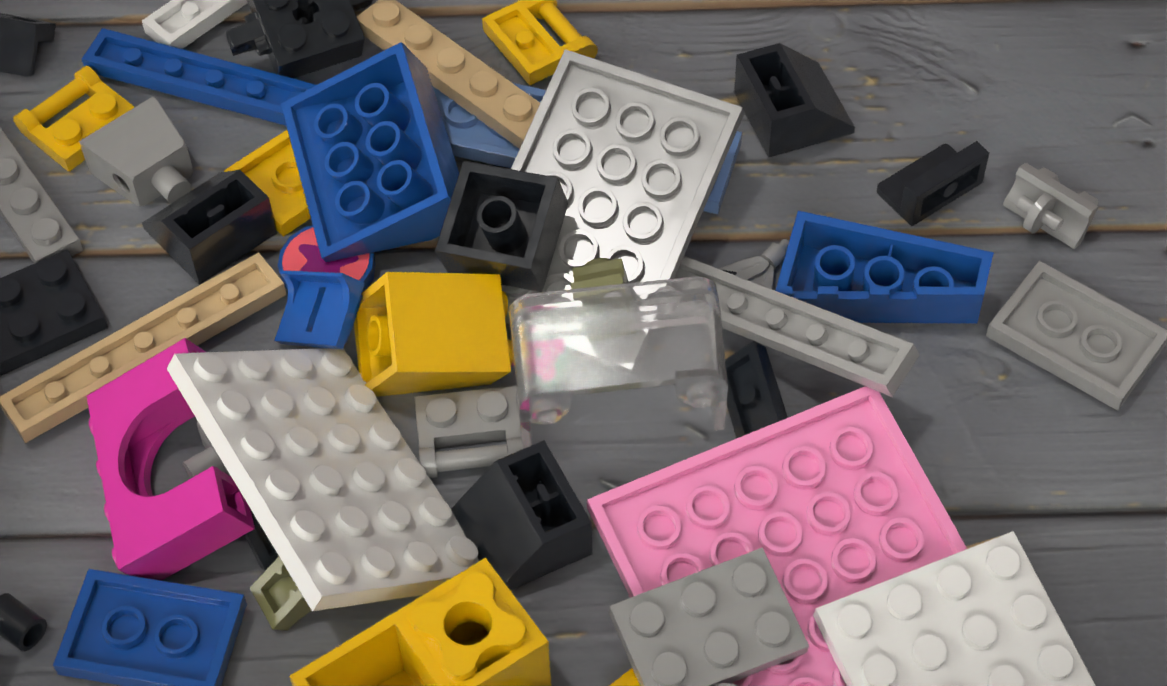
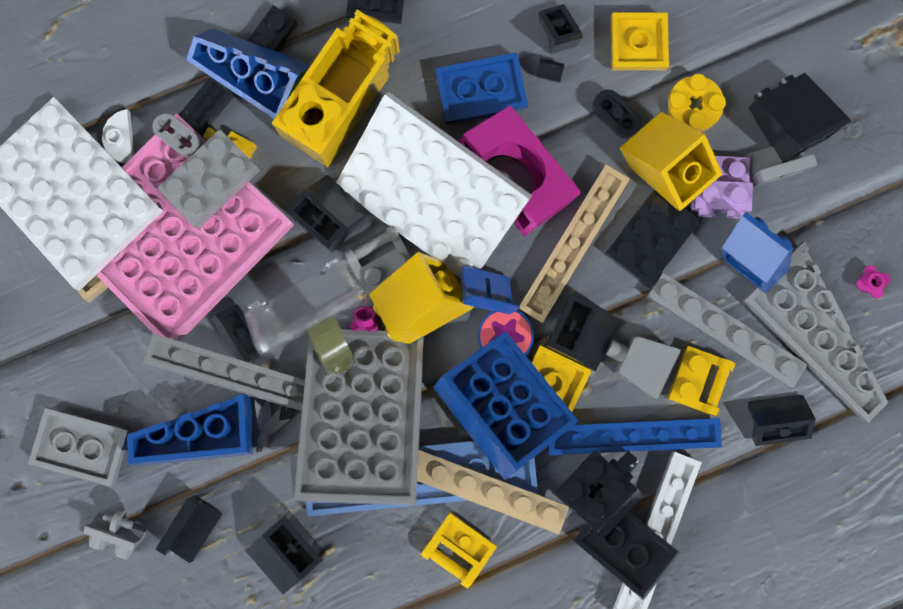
camera: 155 degrees right, 30 degrees up
black brick [435,161,569,292] -> none

